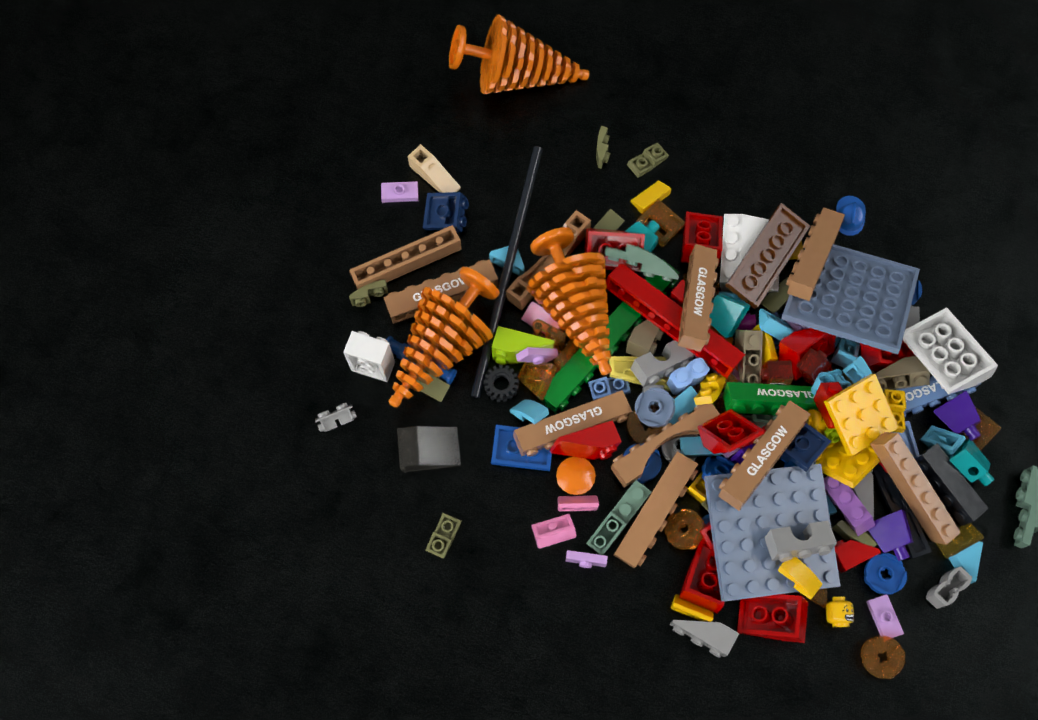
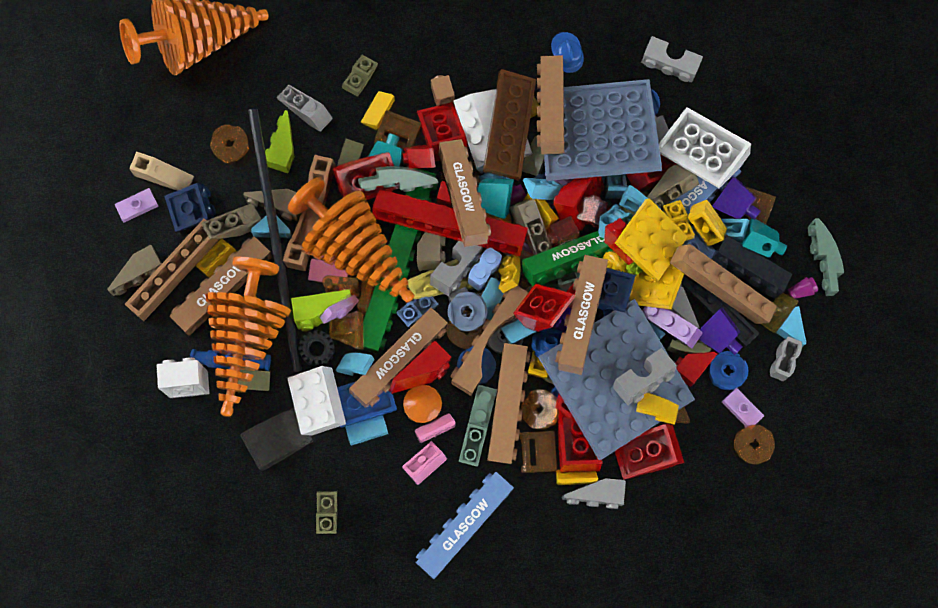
camera: 30 degrees left, 5 degrees up
light grey hinge [315,403,357,432] -> none
olive slope [349,279,388,307] -> none
lavender plate [566,550,608,568] -> none
olive slope [596,126,610,169] -> none
yellow head [826,597,854,627] -> none
none -> dark tan slope [108,245,162,296]
none -> yellow slope [196,238,237,278]
none -> dark tan slope [201,203,261,240]
none -> clear orange plate [210,125,249,163]
none -> dark tan slope [243,189,301,221]
none -> lime slope [265,110,295,173]
none -> light grey slope [277,85,333,131]
none -> white brick [288,366,346,435]
none -> medium azure slope [346,415,388,445]
none -> red slope [402,145,435,168]
none -> medium blue brick [416,472,514,579]
none -> medium nougat brick [431,75,455,106]
none -> clear orange plate [519,431,557,473]
none -> light grey arch [641,36,703,82]
none -> yellow brick [688,200,727,246]
none -> magenta cone [788,277,818,300]

